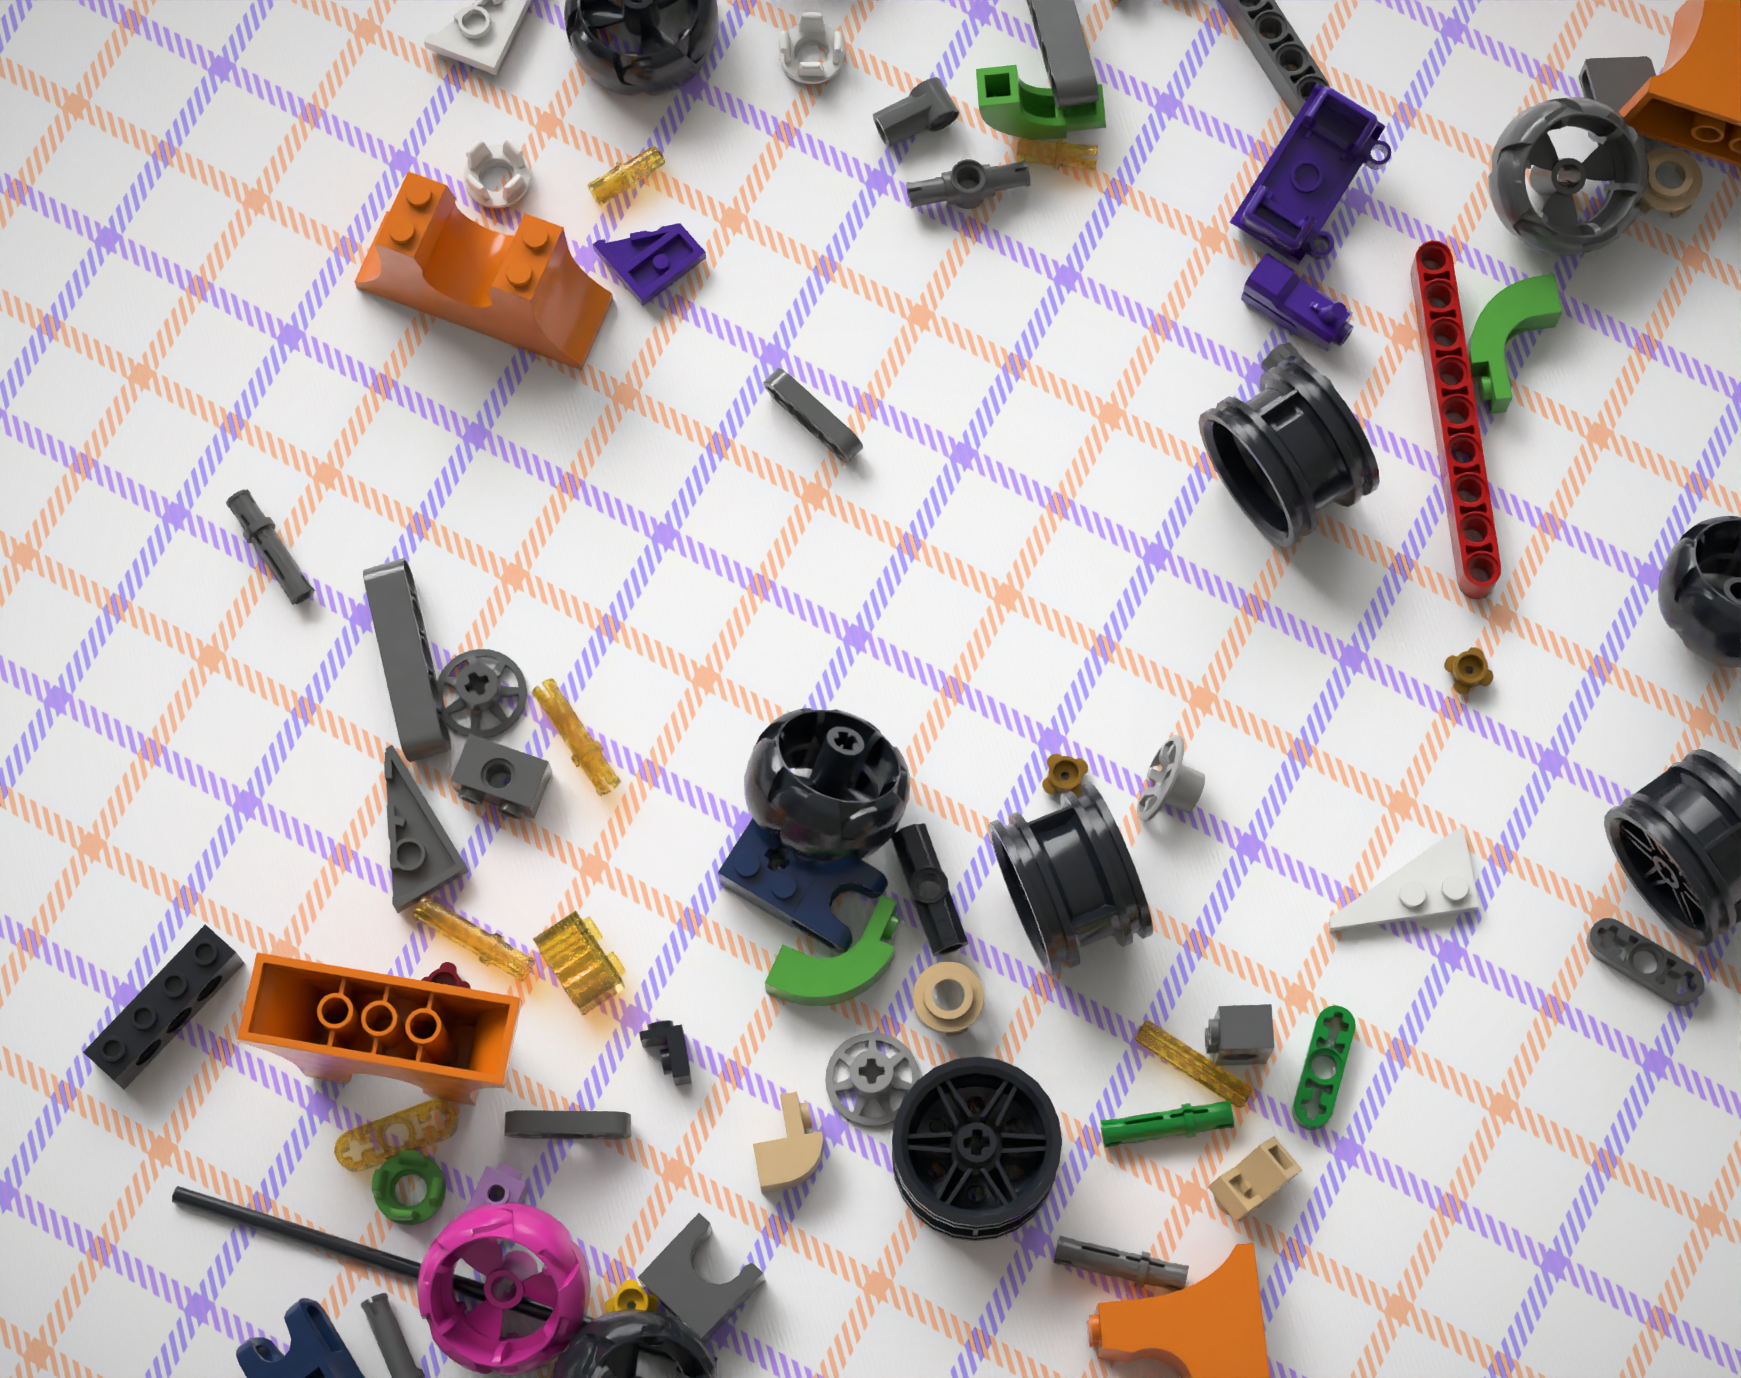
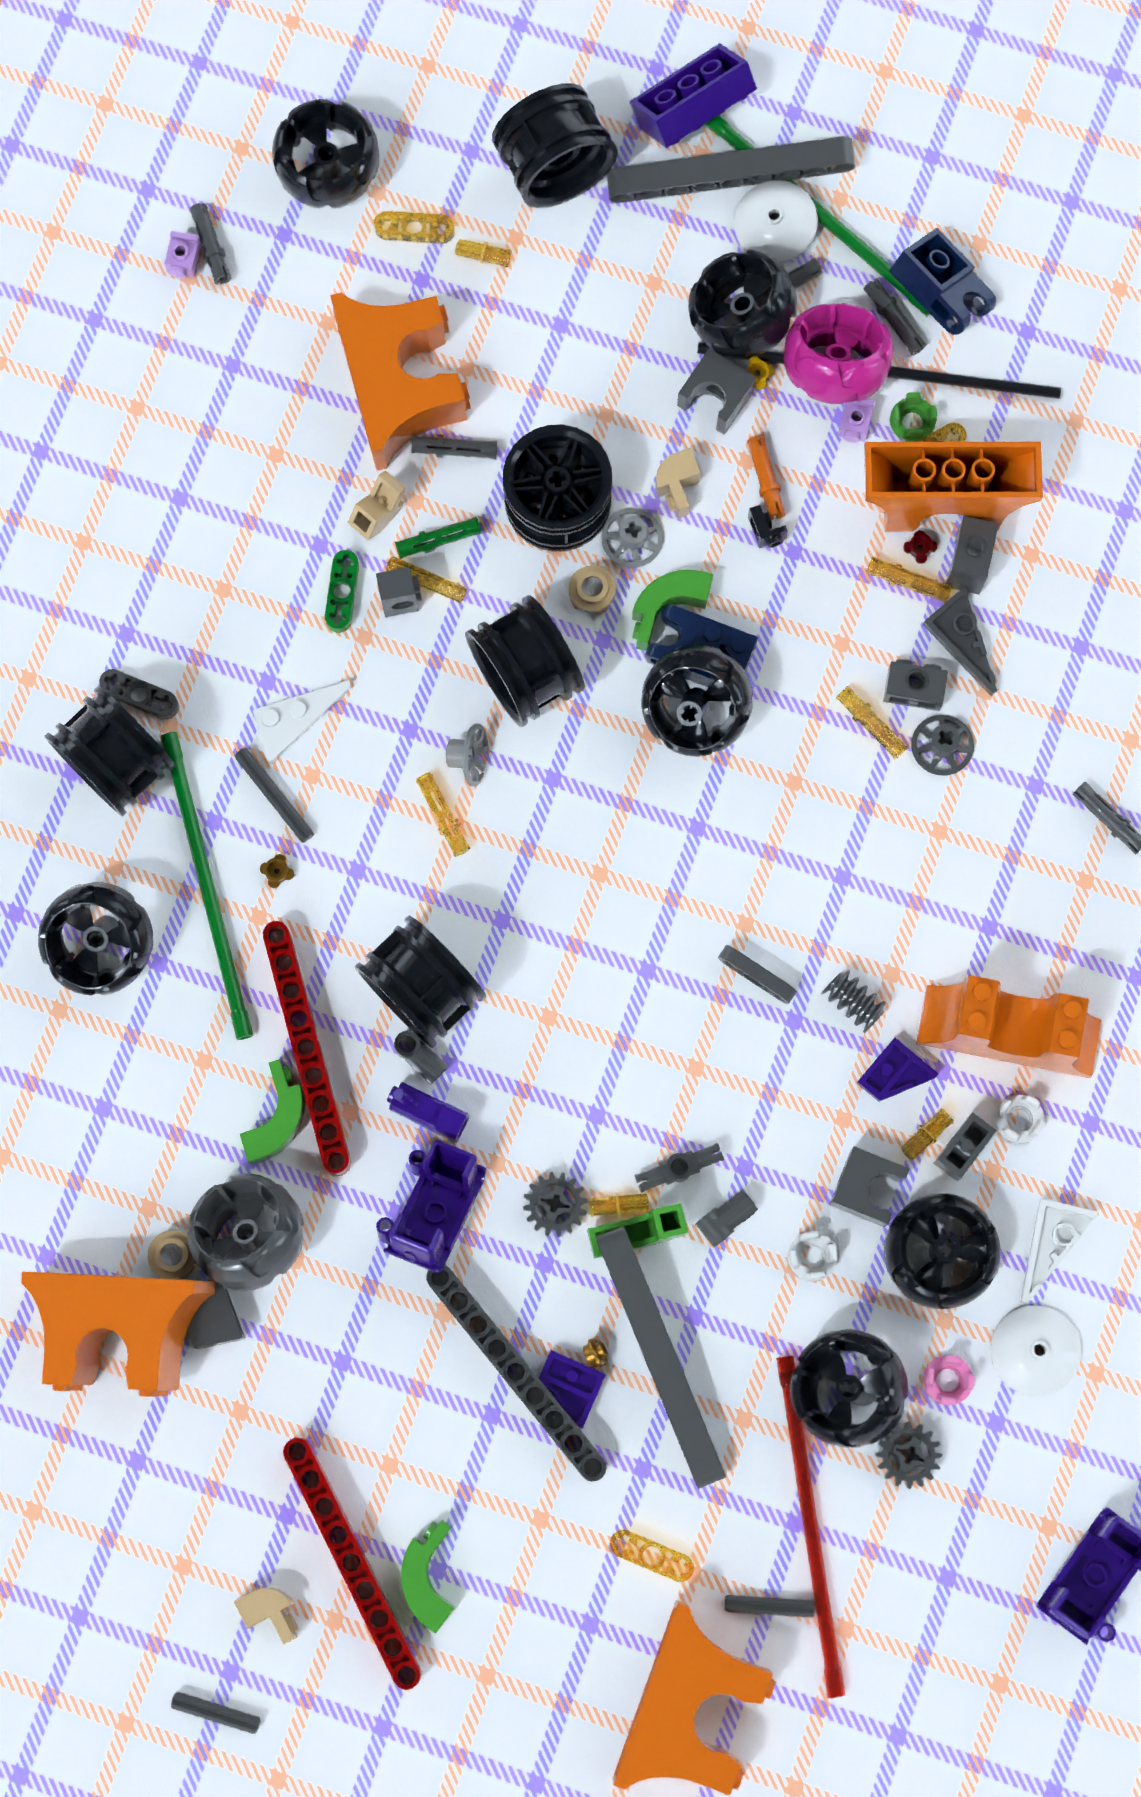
camera: 170 degrees right, 5 degrees up
black brick [83,924,244,1090] -> none
dark grey beam [363,558,451,762] -> none
dark grey beam [504,1110,631,1140] -> none
clear yellow brick [532,910,627,1016] -> none
black piece [891,823,968,957] -> none
pearl gold plate [1042,753,1088,797] -> none
none -> green piece [160,732,254,1040]
none -> dark grey axle [235,747,314,843]
none -> clear yellow pin [415,772,470,857]
none -> dark grey gear [523,1172,588,1237]
none -> orange pin [747,435,786,520]
none -> dark grey piece [821,969,886,1034]
none -> dark grey piece [829,1146,910,1227]
none -> dark grey brick [933,1112,997,1181]
none -> dark grey piece [945,516,999,595]

